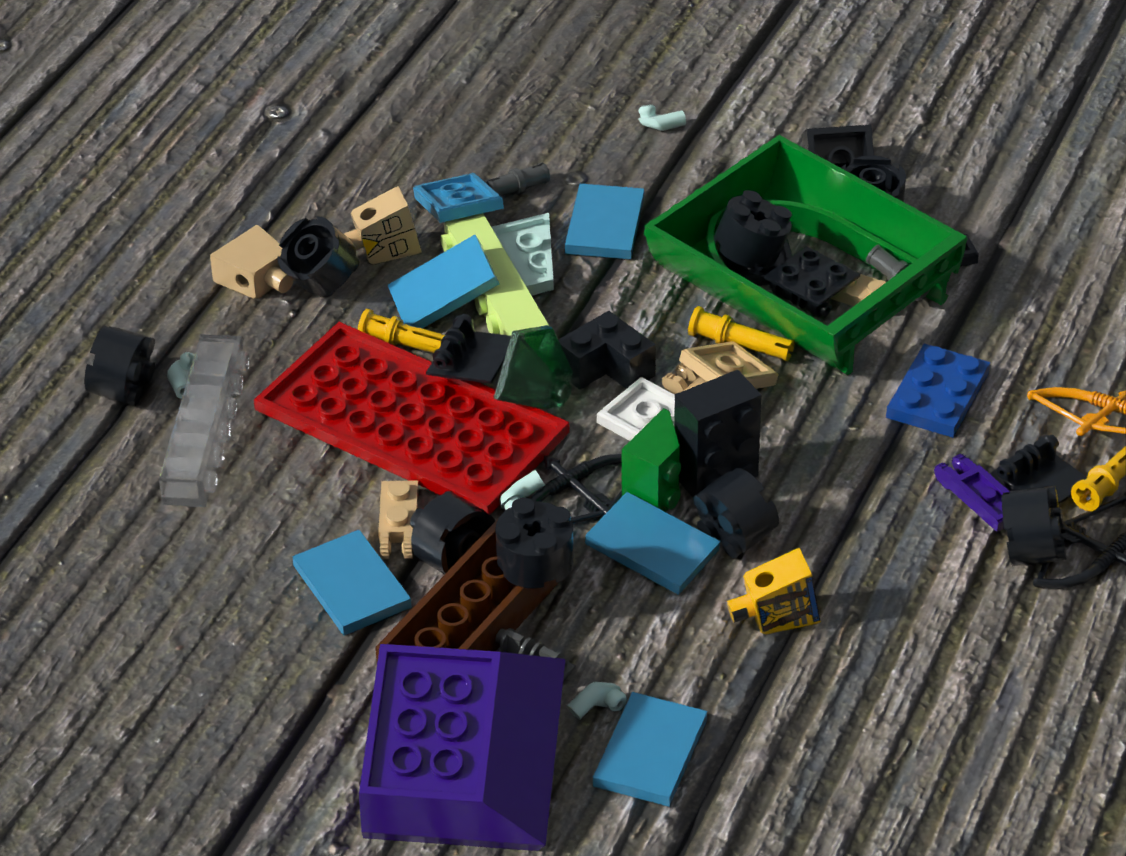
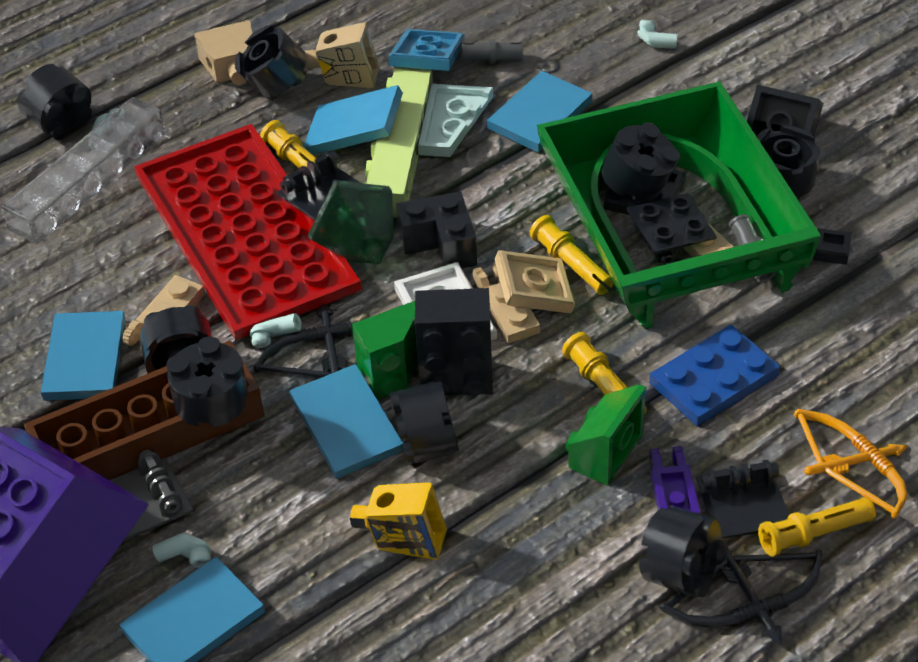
camera: 30 degrees right, 5 degrees up
none -> yellow pin [562,332,647,414]
none -> green slope [566,384,646,486]

